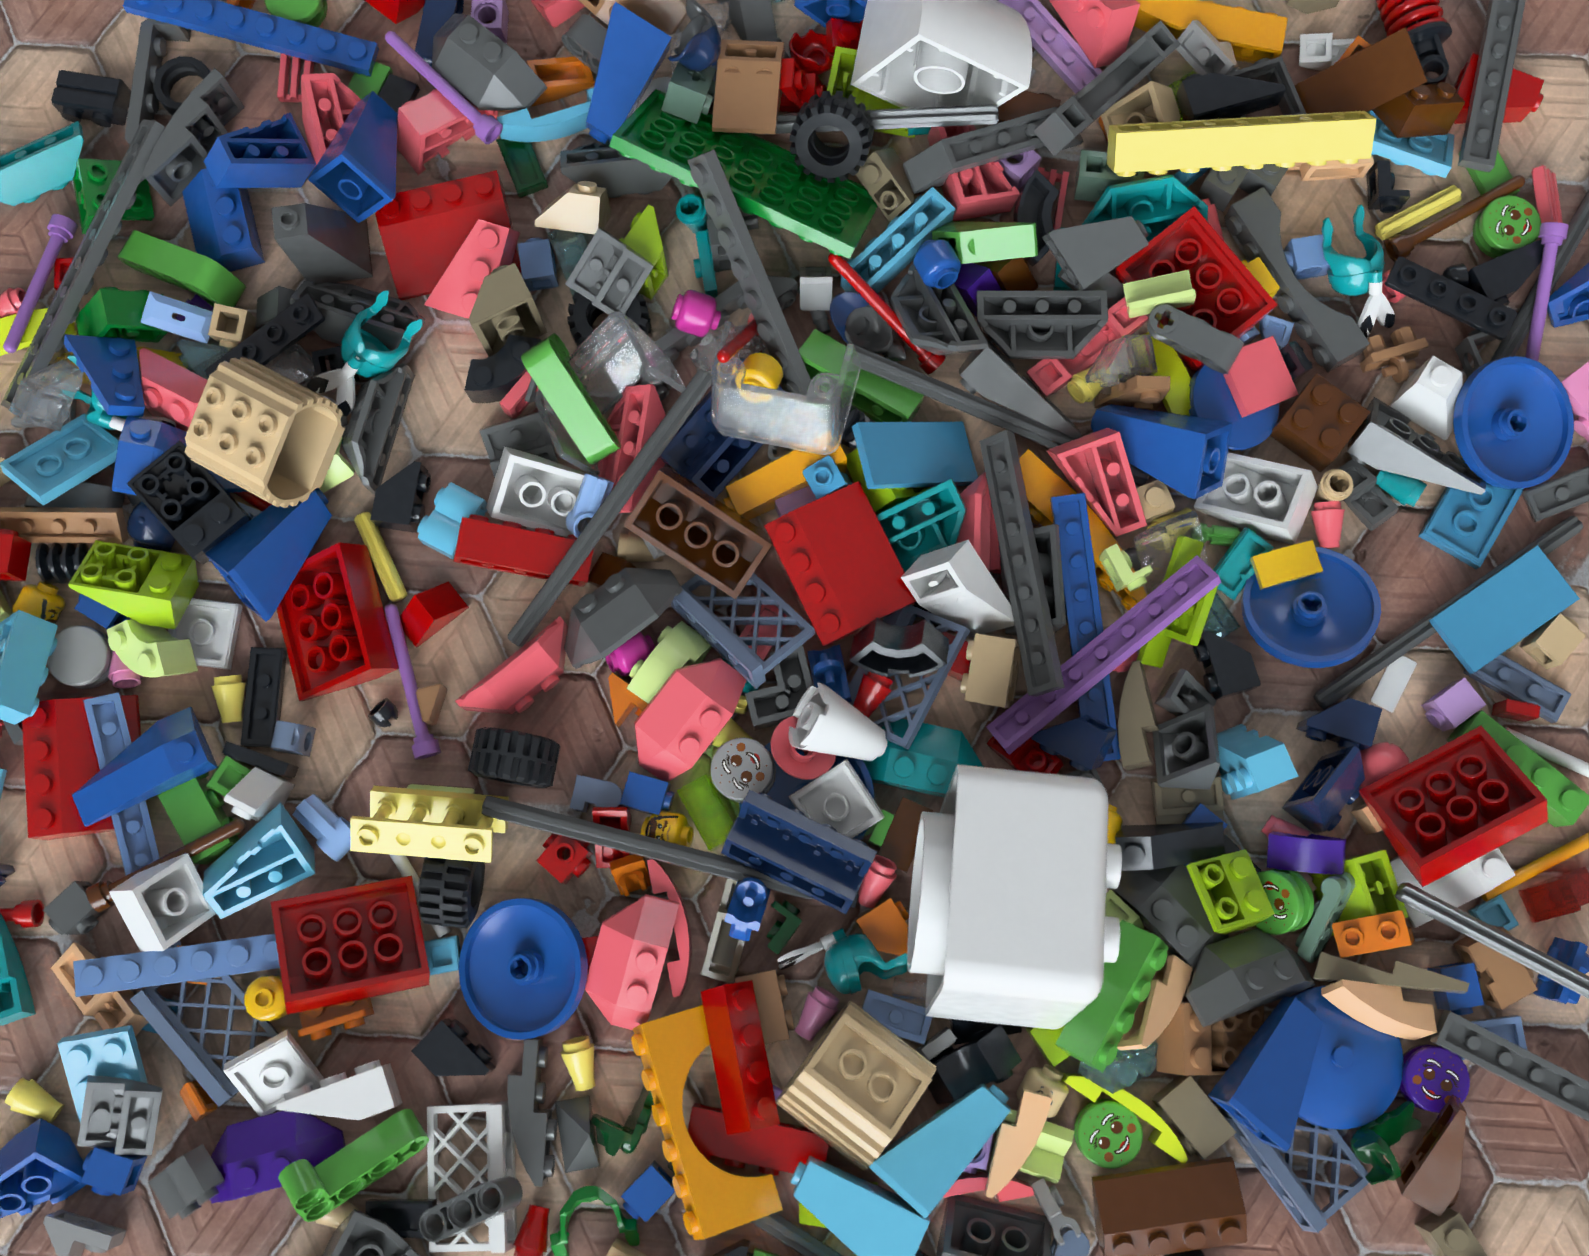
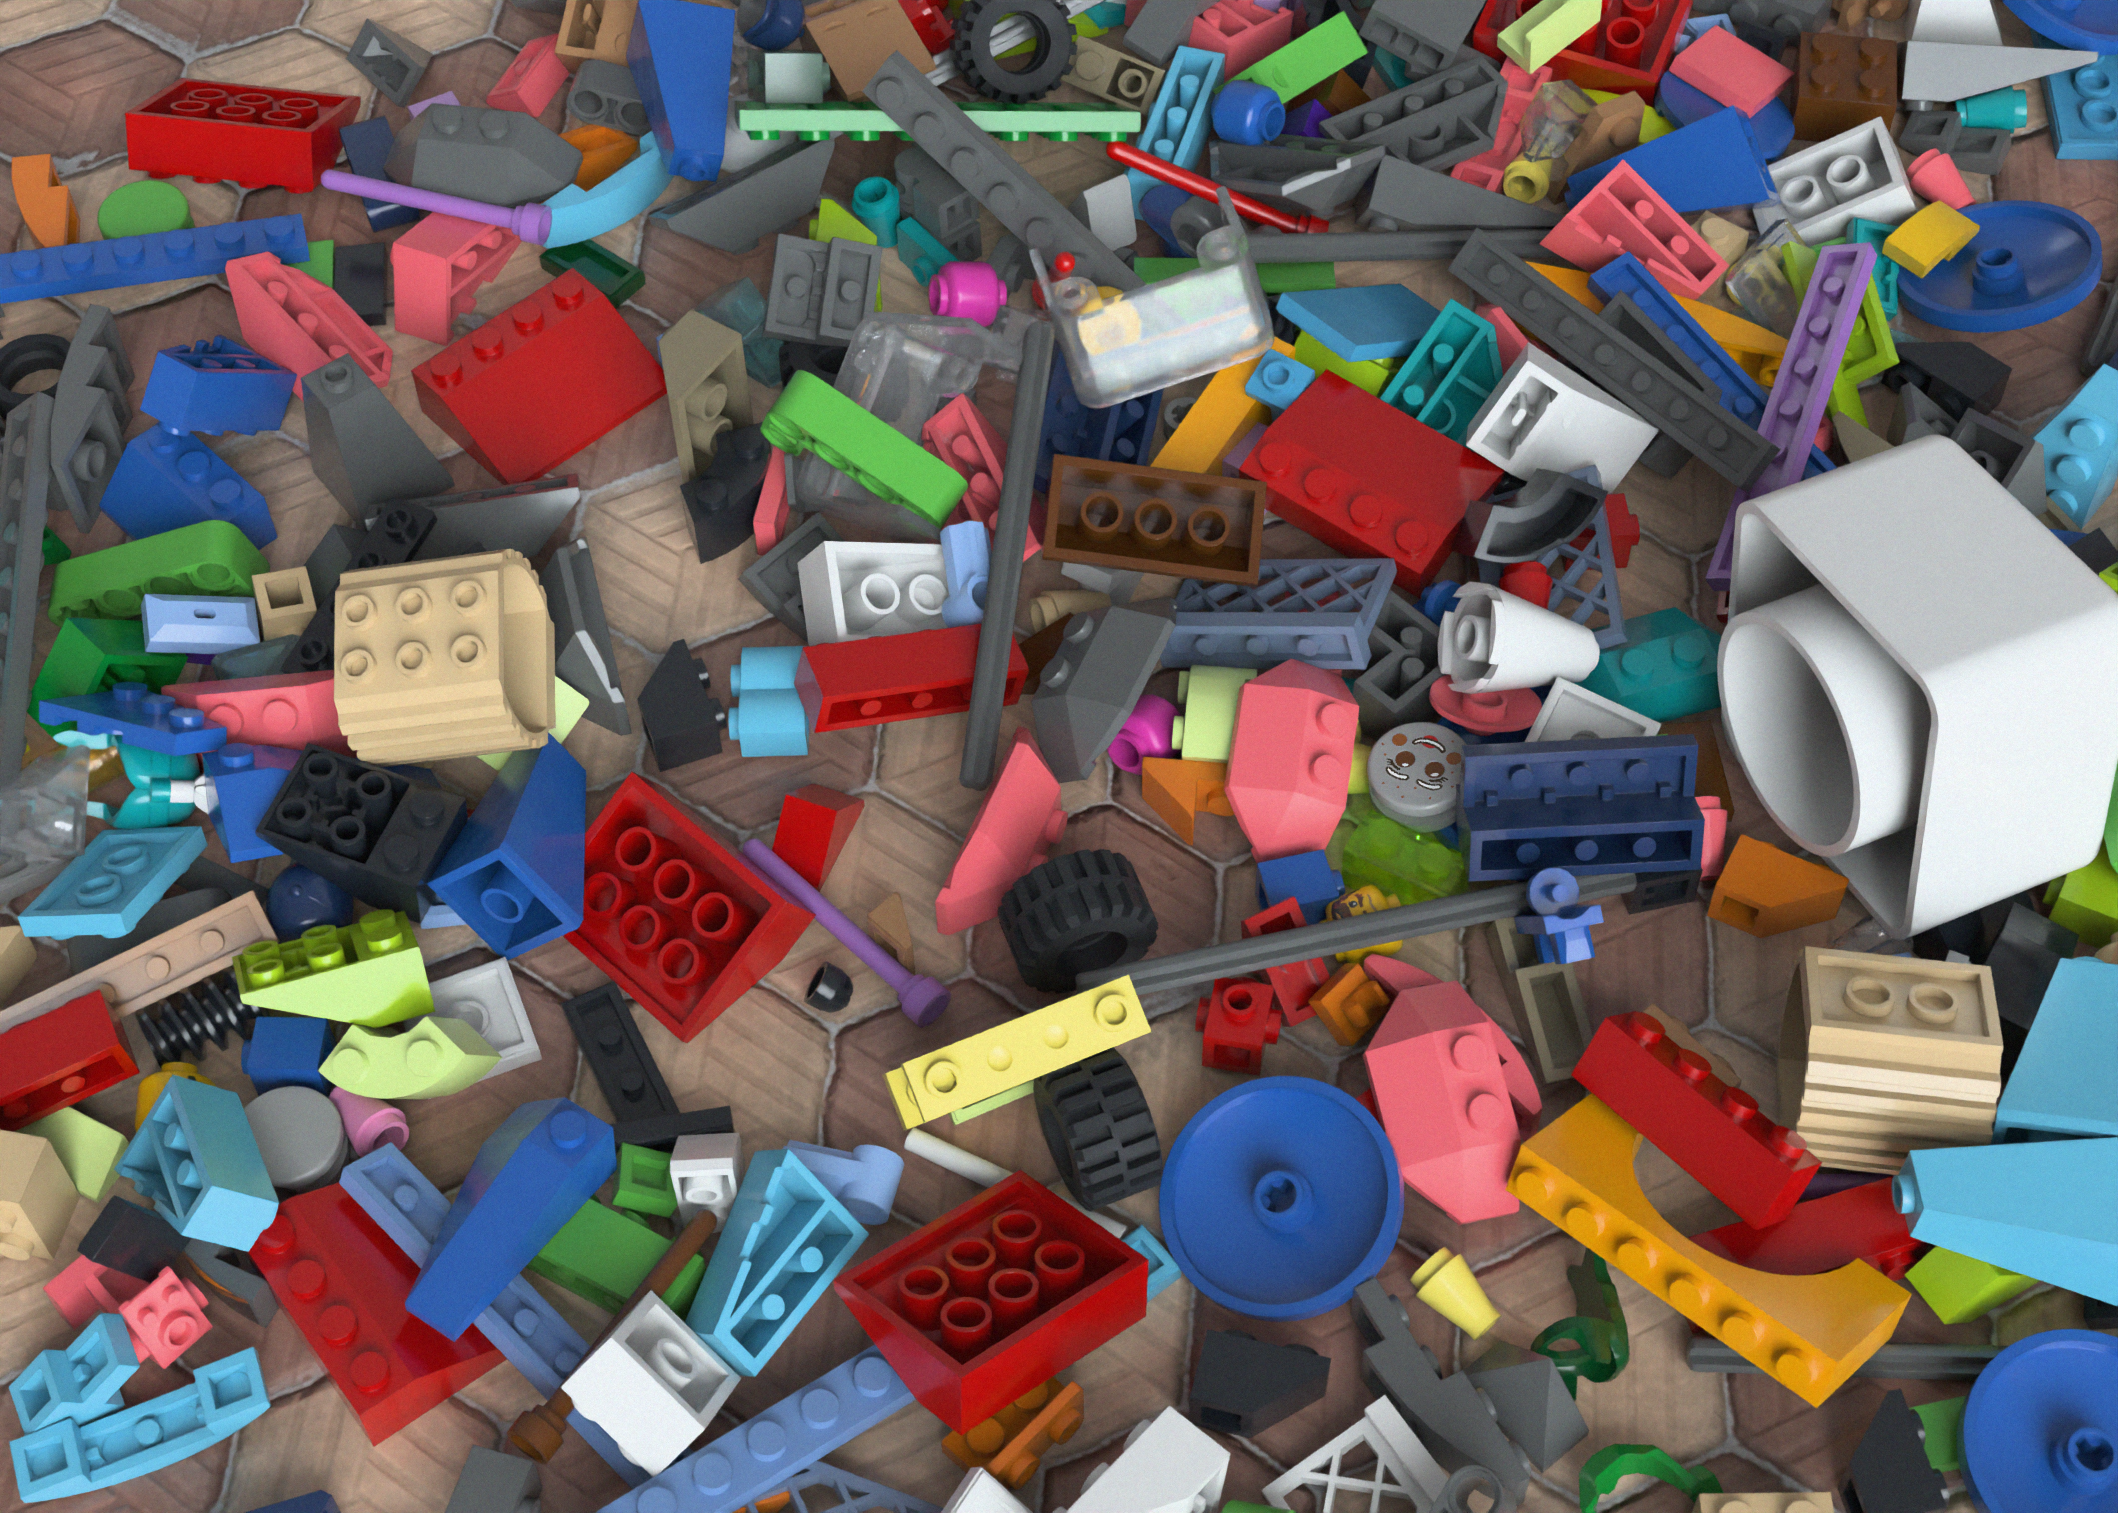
camera: 30 degrees left, 25 degrees down
light yellow cone [211,675,246,723] -> none
yellow head [244,975,287,1021] -> none
sand blue leg [270,720,316,757] -> none
coral tile [277,53,314,103] -> none
teal hair [307,290,423,417] -> none
blue slope [308,91,398,223] -> none
light yellow axle [354,512,407,602] -> none
coral wedge [424,219,520,319] -> none
slope [535,181,611,235] -> none
sand blue leg [570,775,623,813] -> none
blue brick [621,1160,675,1223] -> none
dark green bracket [766,899,803,955] -> none
teal hair [777,928,908,995] -> none
bright pink cone [795,986,839,1041] -> none
tan slope [961,633,1021,708] -> none
yellowish green bracket [1098,543,1153,592] -> none
dark grey piece [1147,304,1244,374] -> none
tan cone [1315,469,1353,502] -> none

